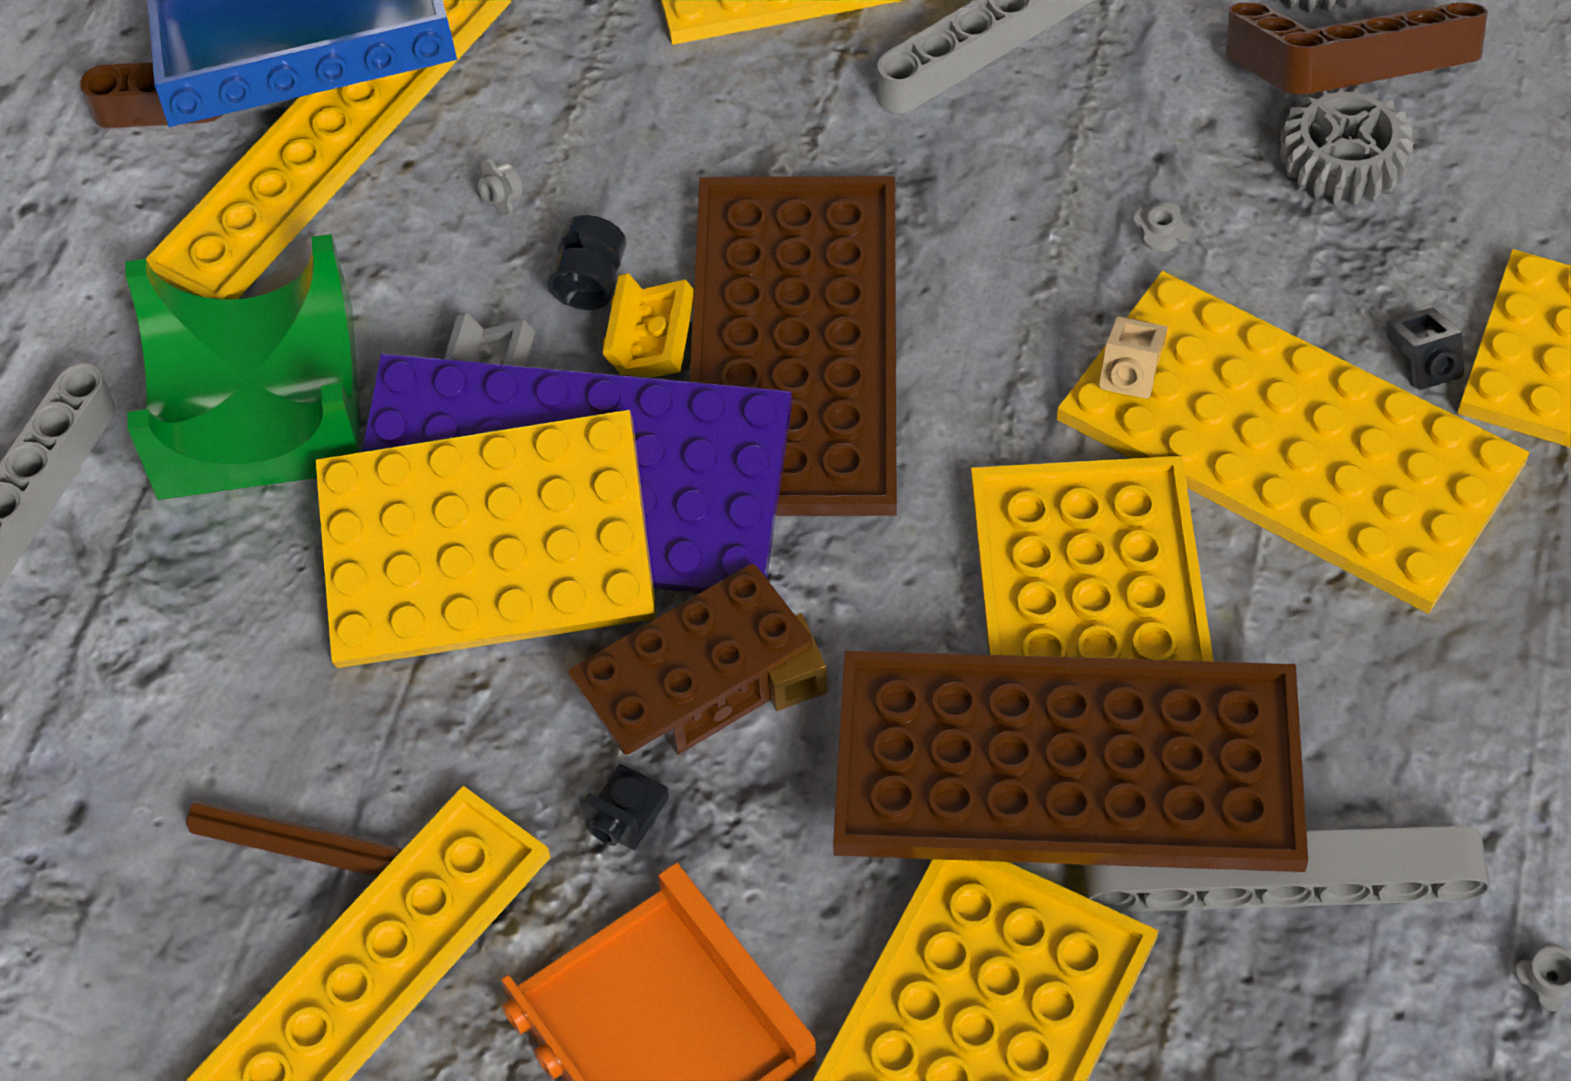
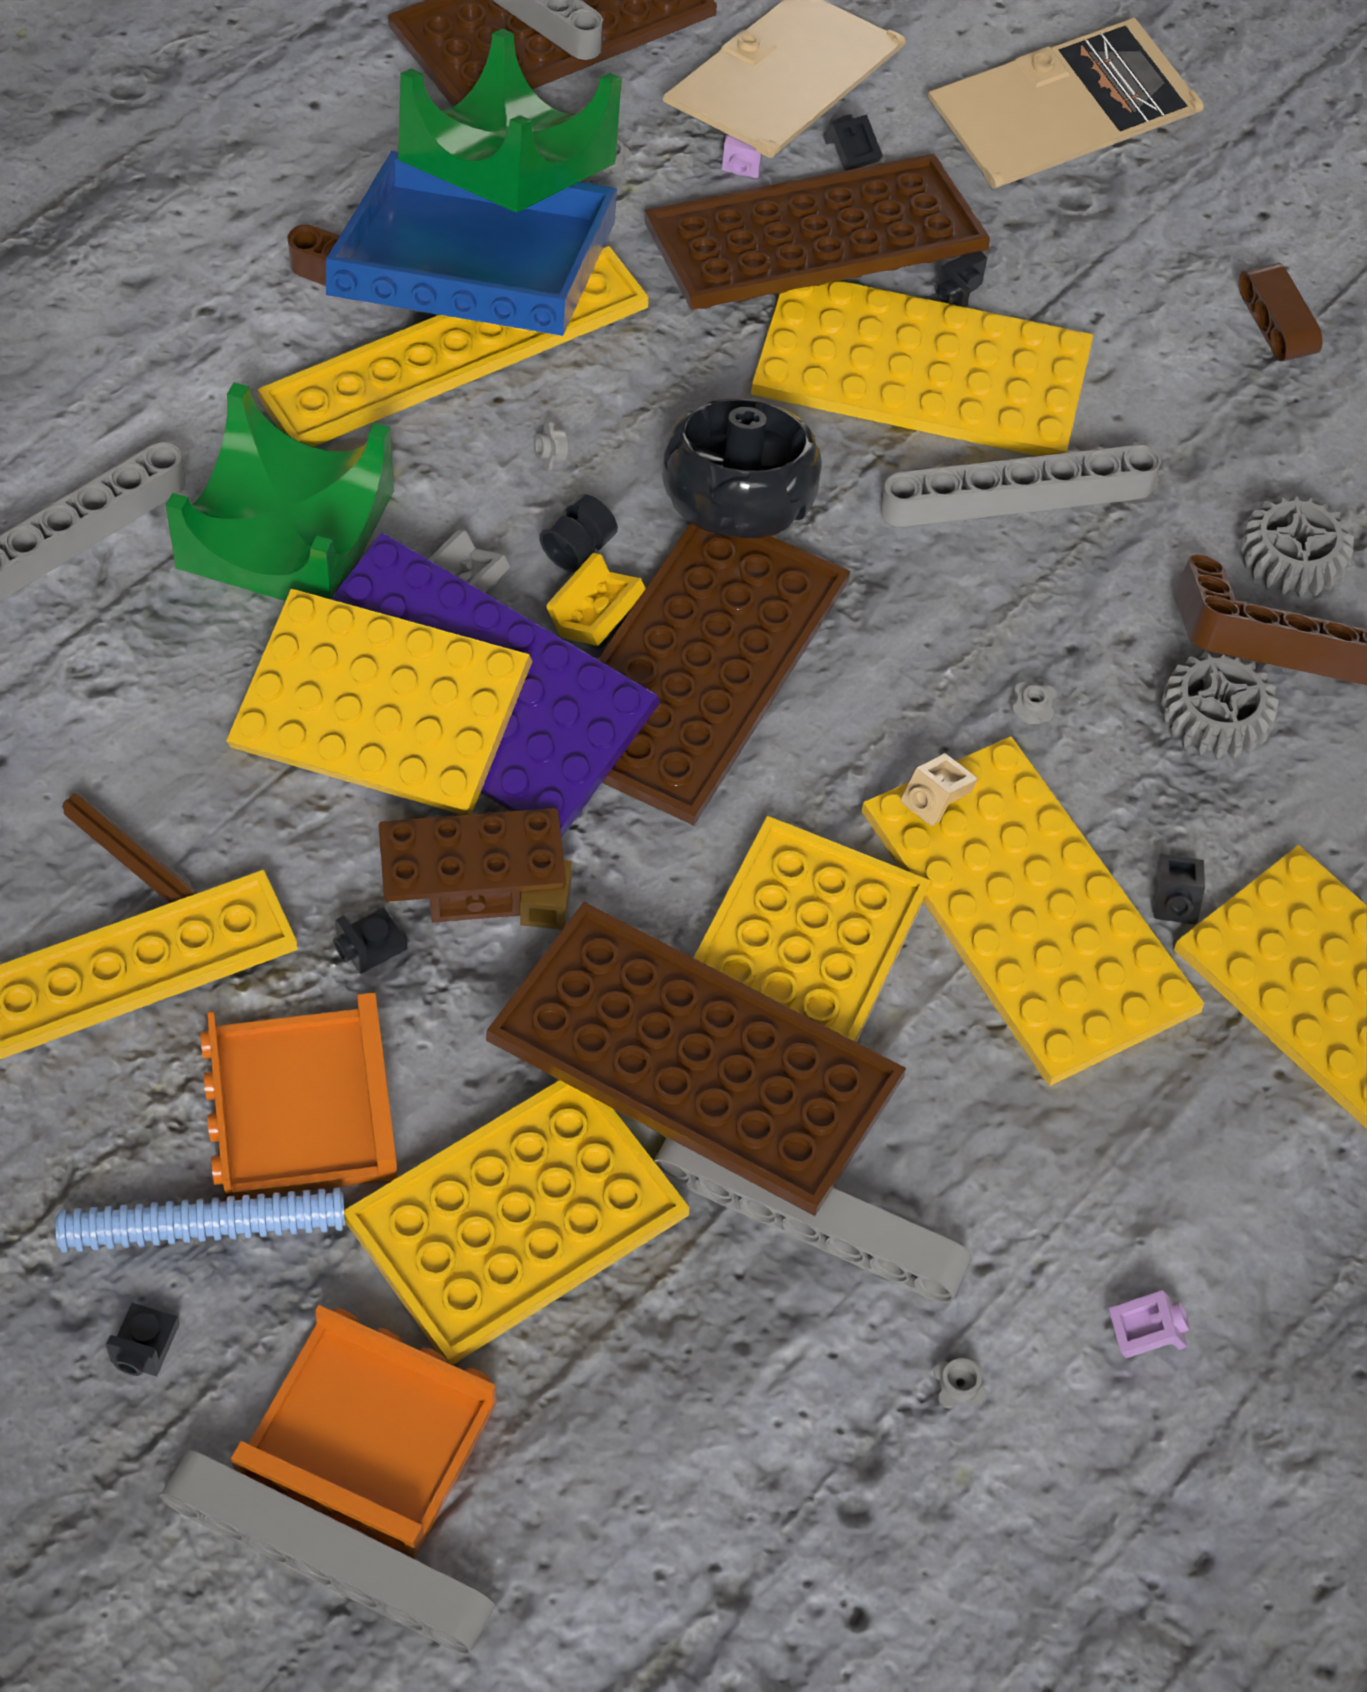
camera: 20 degrees right, 0 degrees up
none -> black wheel [662,398,822,539]

